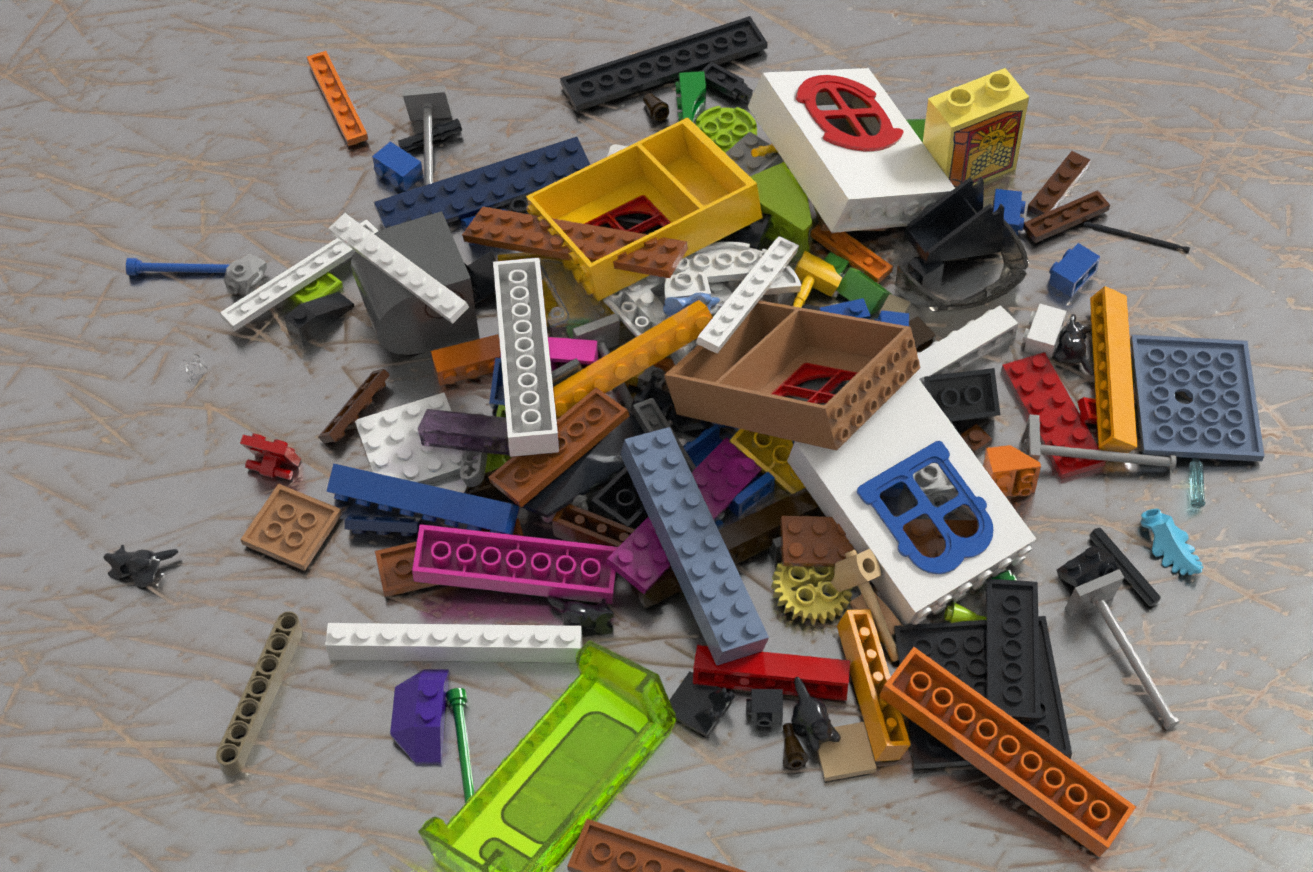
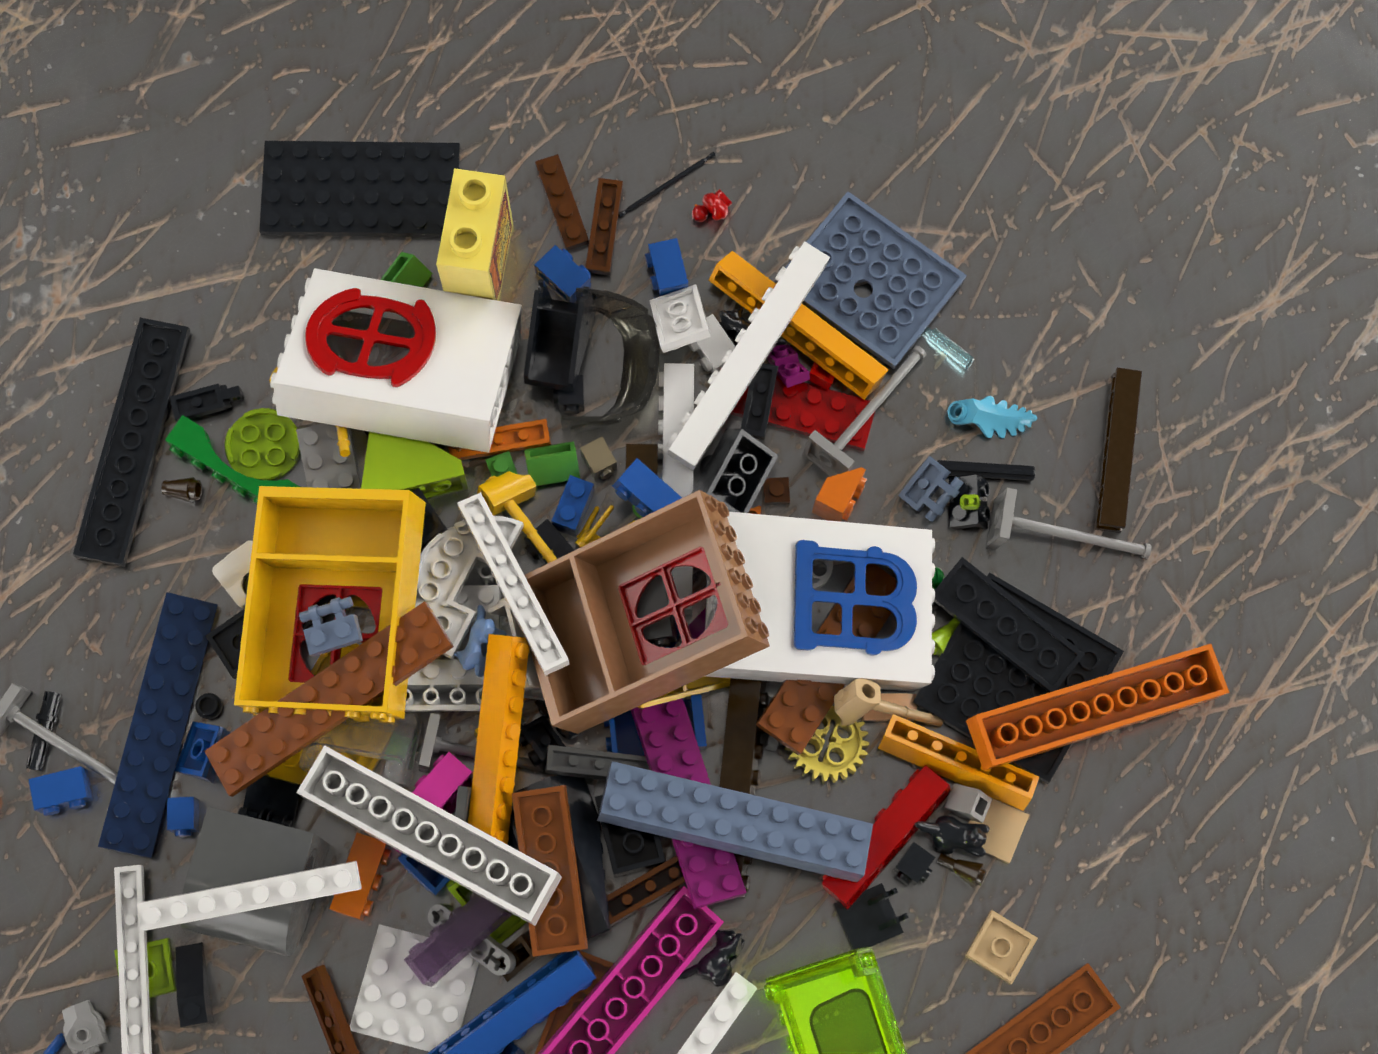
camera: 60 degrees left, 20 degrees up
none -> black plate [259,141,460,237]
none -> sand blue plate [299,596,363,657]
none -> white plate [649,284,711,353]
none -> white brick [667,241,830,470]
none -> red animal [691,189,732,222]
none -> black plate [741,363,778,440]
none -> magenta slope [767,344,810,388]
none -> sand blue plate [898,456,964,523]
none -> light grey brick [945,783,992,823]
none -> lime rock [960,494,980,510]
none -> tan tile [965,910,1038,985]
none -> dark brown piece [1095,367,1142,533]

